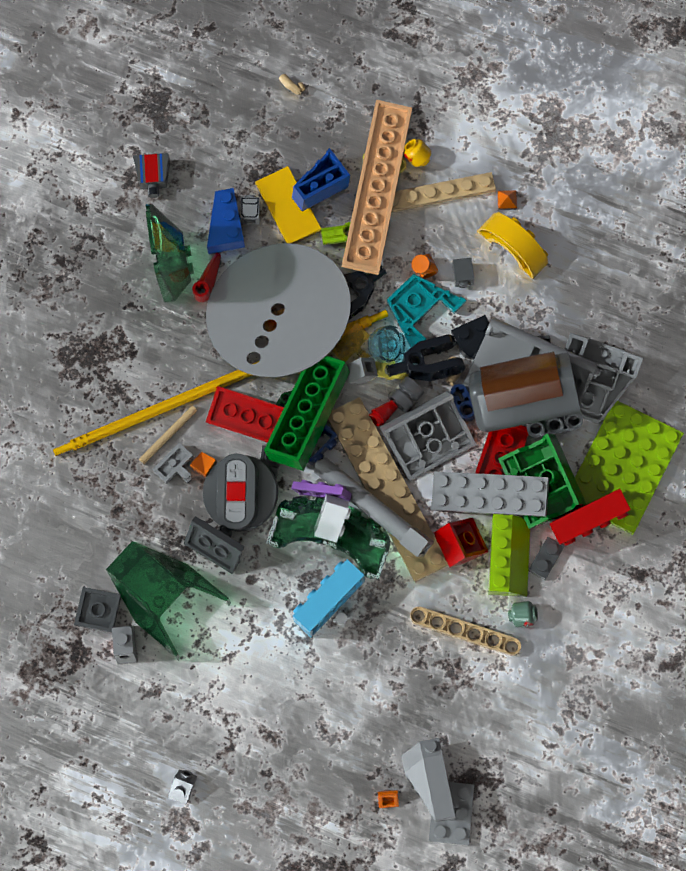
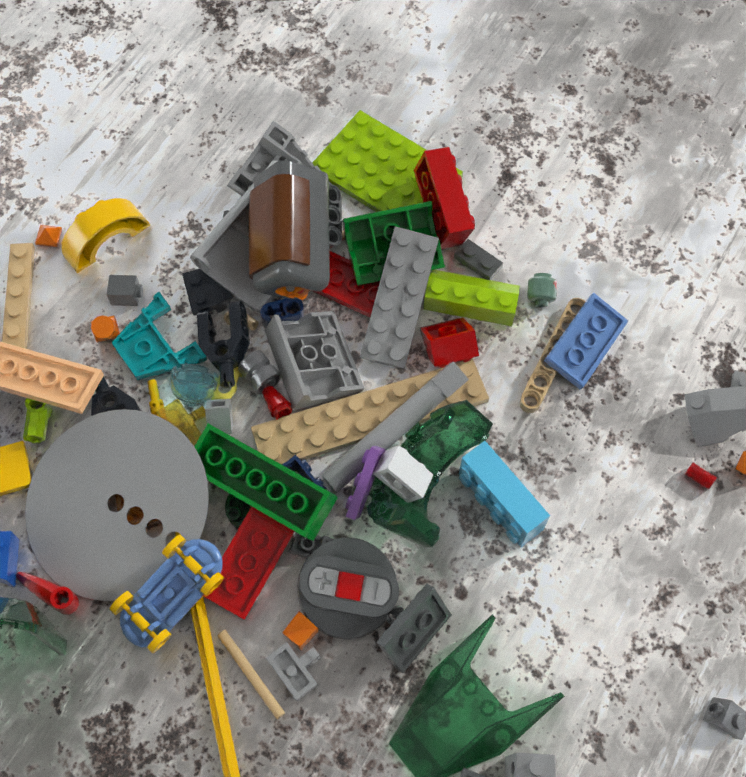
camera: 85 degrees left, 10 degrees down
none -> medium blue piece [109,535,224,654]
none -> medium blue tile [544,292,628,390]
none -> red piece [685,462,717,490]

